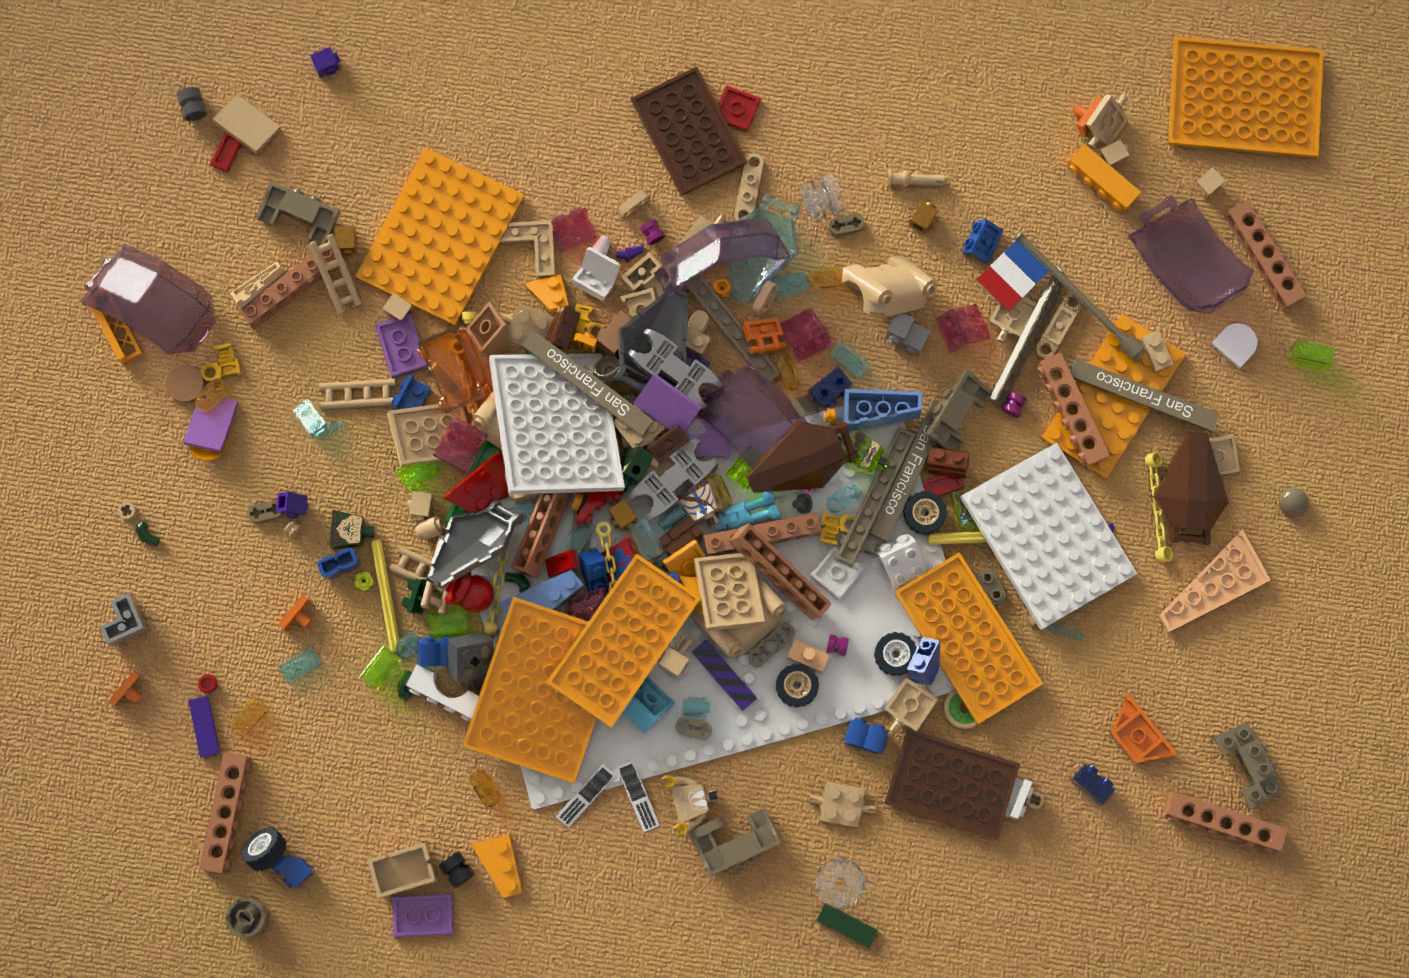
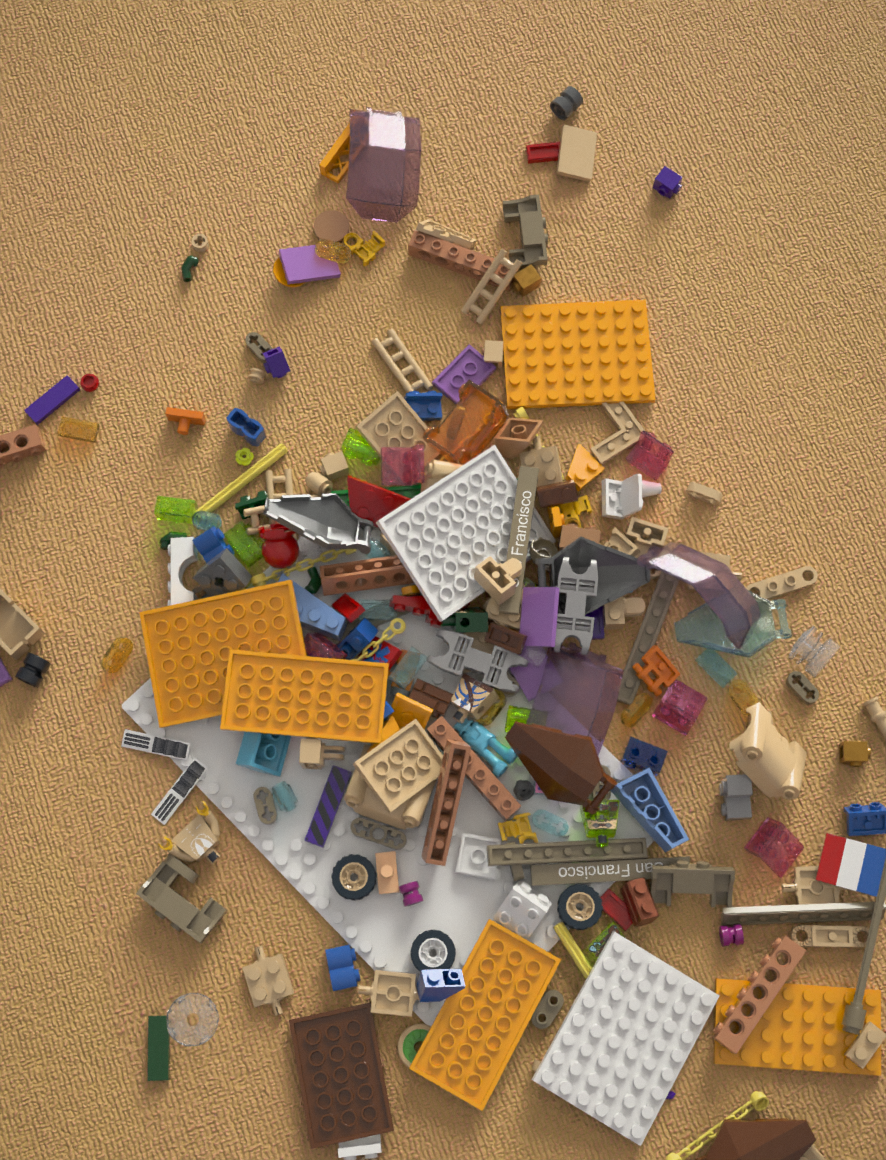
camera: 60 degrees right, 5 degrees down
light grey brick [100,593,148,647] -> none
orange tile [107,670,142,706] -> none
clear light blue plate [278,647,322,684] -> none
clear light blue plate [292,399,328,438] -> none
clear light blue animal [309,421,345,437] -> none
torso [329,510,375,550] -> none
light orange wing [471,835,523,898] -> none
pearl gold brick [608,499,638,531] -> none
dark purple bar [616,245,644,262] -> none
reddish brown plate [630,66,747,196] -> none
magenta wheel [640,219,665,245] -> none
clear light blue brick [657,504,687,531] -> none
light orange plate [713,279,731,297] -> none
red tile [718,85,761,133] -> none
tan beam [752,280,779,316] -> none
dark tan tile [790,395,819,417] -> none
light orange plate [824,407,837,425] -> none
clear light blue plate [829,340,871,380] -> none
clear light blue animal [1047,623,1084,640] -> none
dark tan tile [1070,358,1219,433] -> none
none -> tan brick [474,556,522,605]

